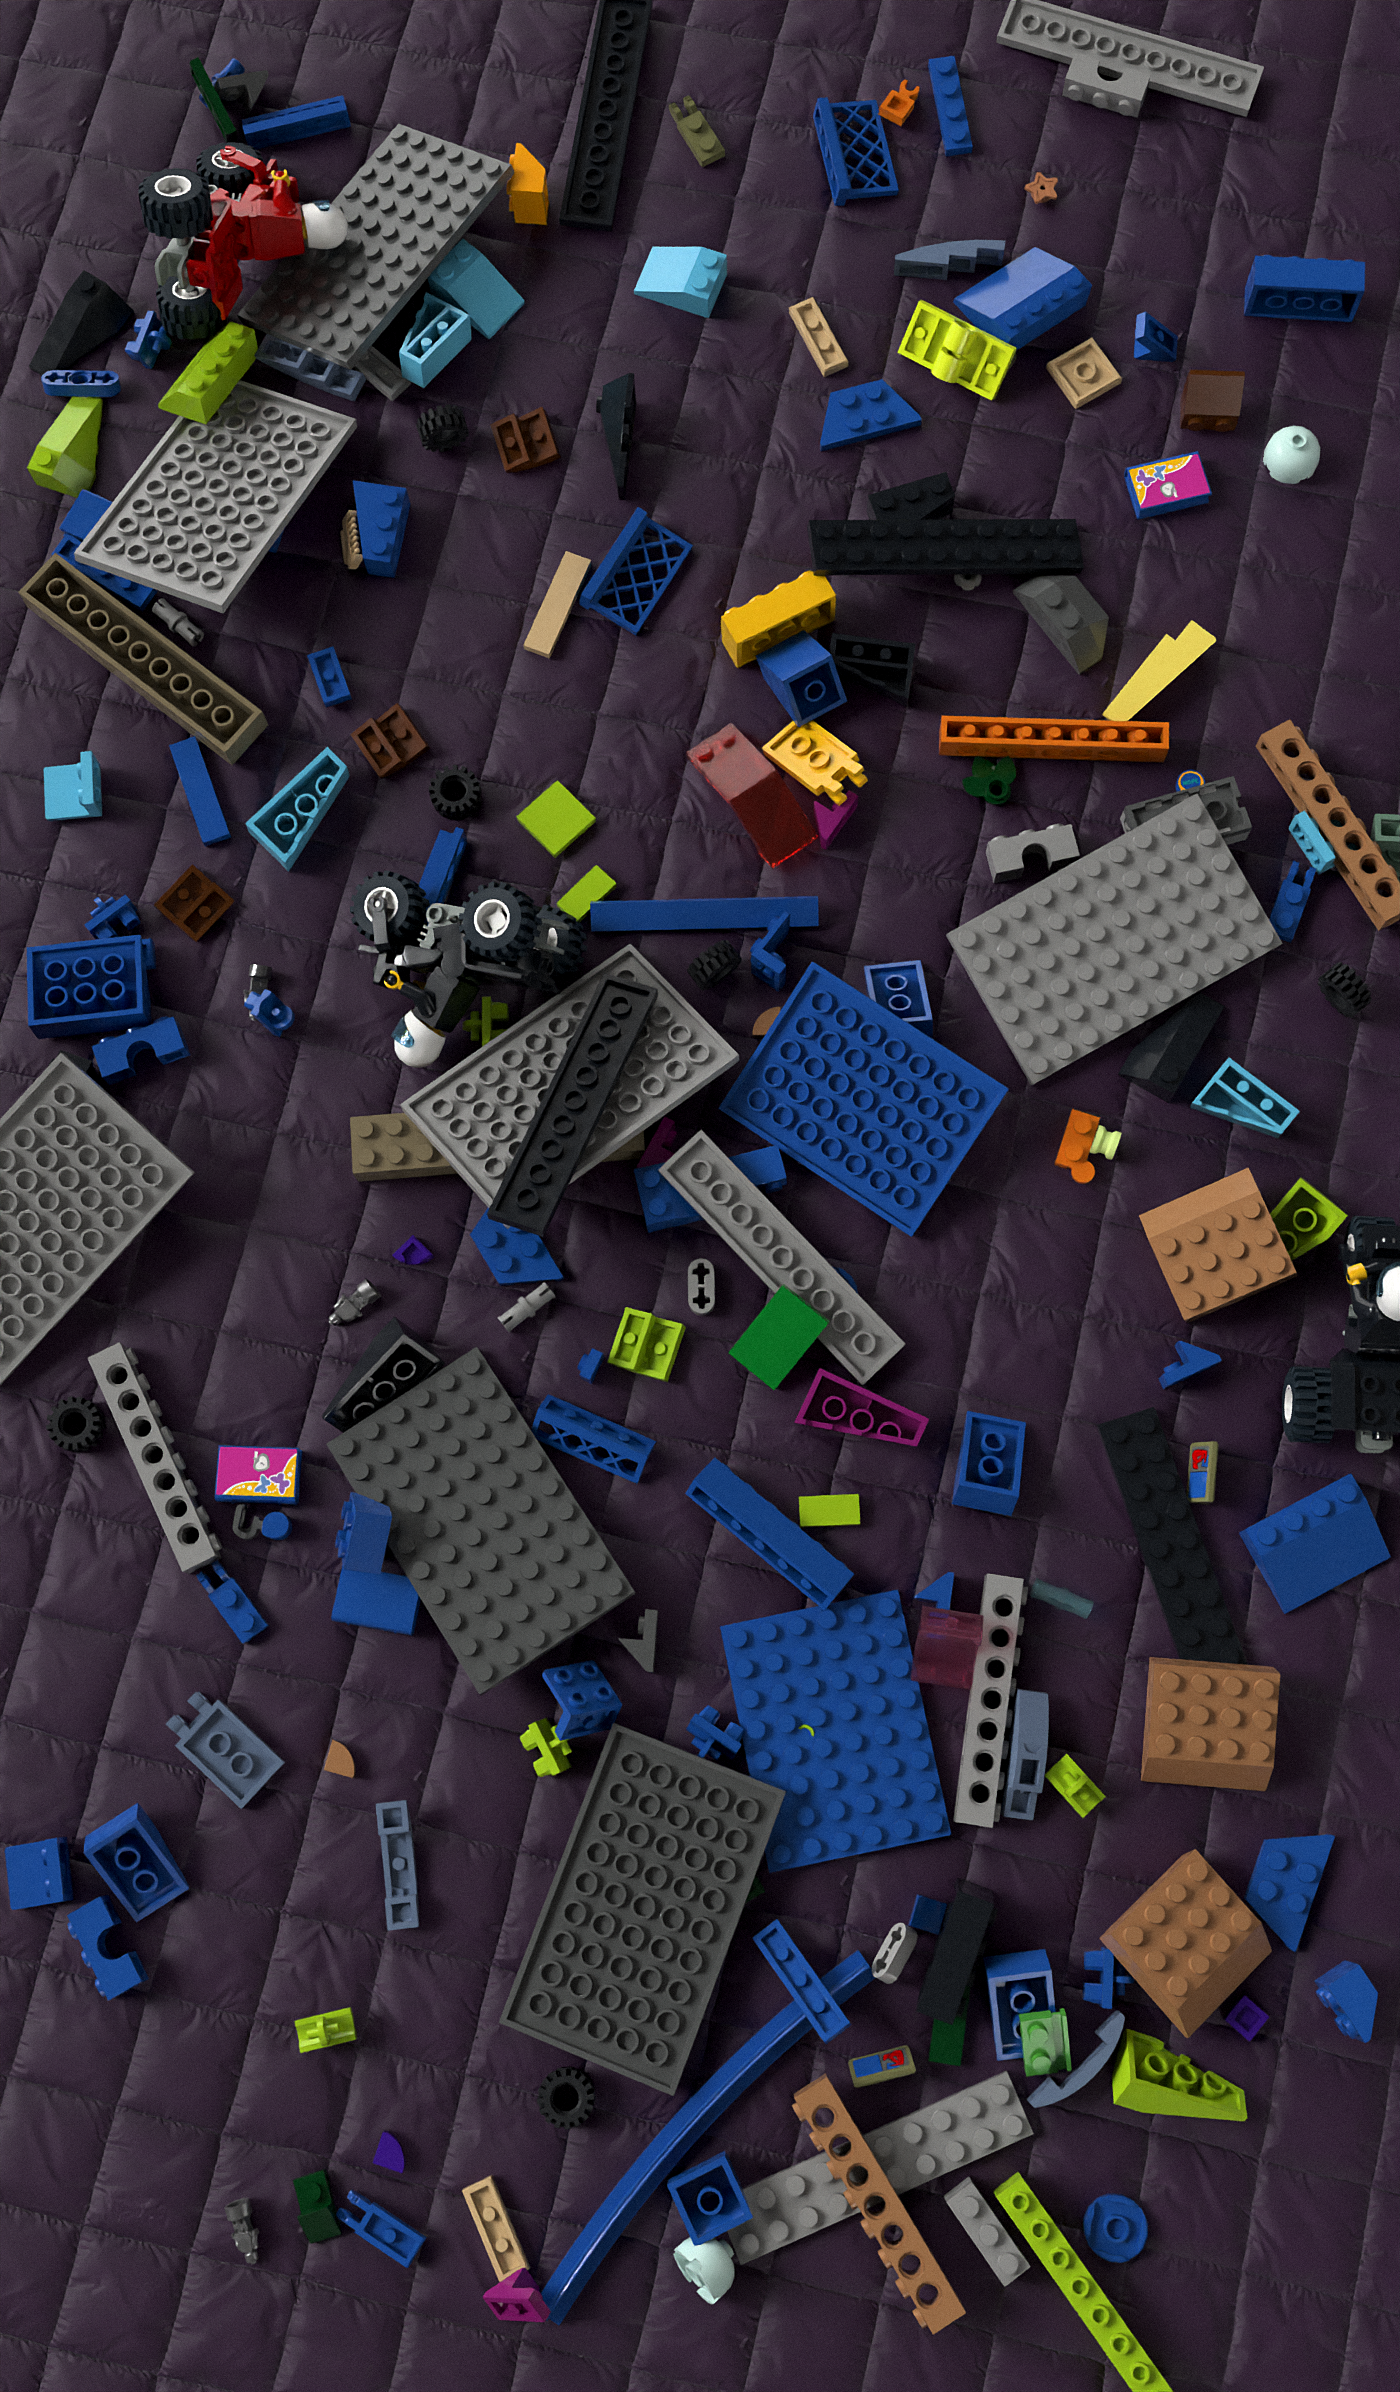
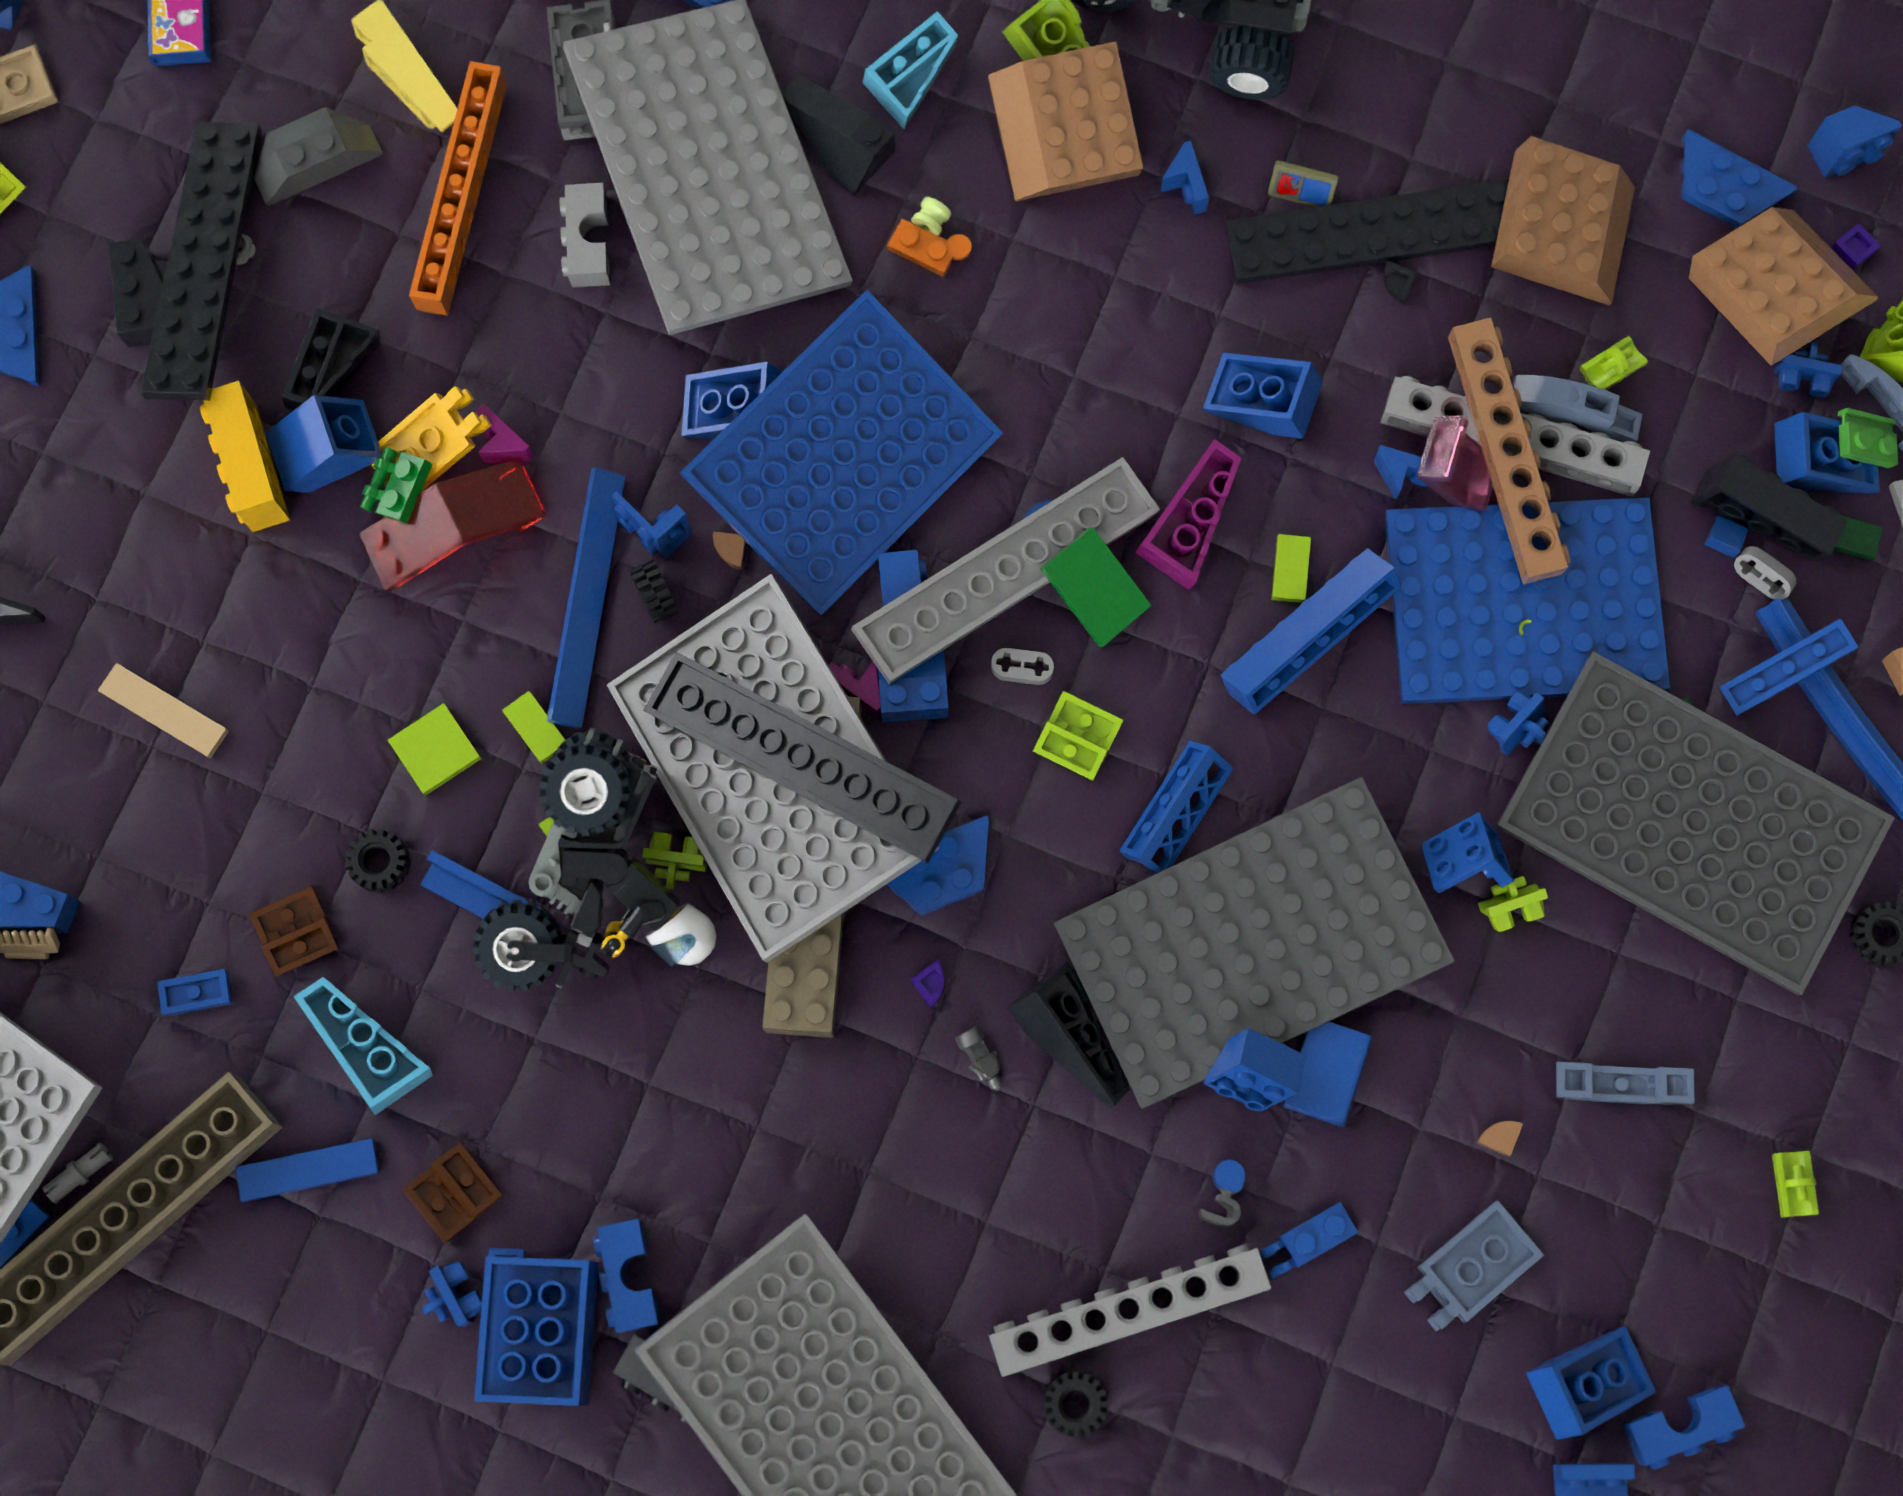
camera: 85 degrees left, 0 degrees up
medium azure bracket [44,751,102,821] -> none
piece [215,1445,302,1506] -> none
flat silver piece [243,964,273,1021] -> none
blue hips [244,989,295,1038] -> none
light grey pin [498,1282,556,1332] -> none
blue plate [577,1348,604,1384] -> none
blue fence [579,507,693,636] -> none
dark grey slope [619,1609,659,1673] -> none
slope [848,2045,916,2088] -> none
dark green plate [962,756,1016,805] -> none
clear light blue pin [1029,1578,1094,1619] -> none
blue tile [1175,770,1205,792] -> none
blue slope [1239,1473,1391,1614] -> none
none -> green plate [360,447,432,524]
none -> black tile [1384,261,1417,305]
none -> medium nougat brick [1448,317,1570,585]

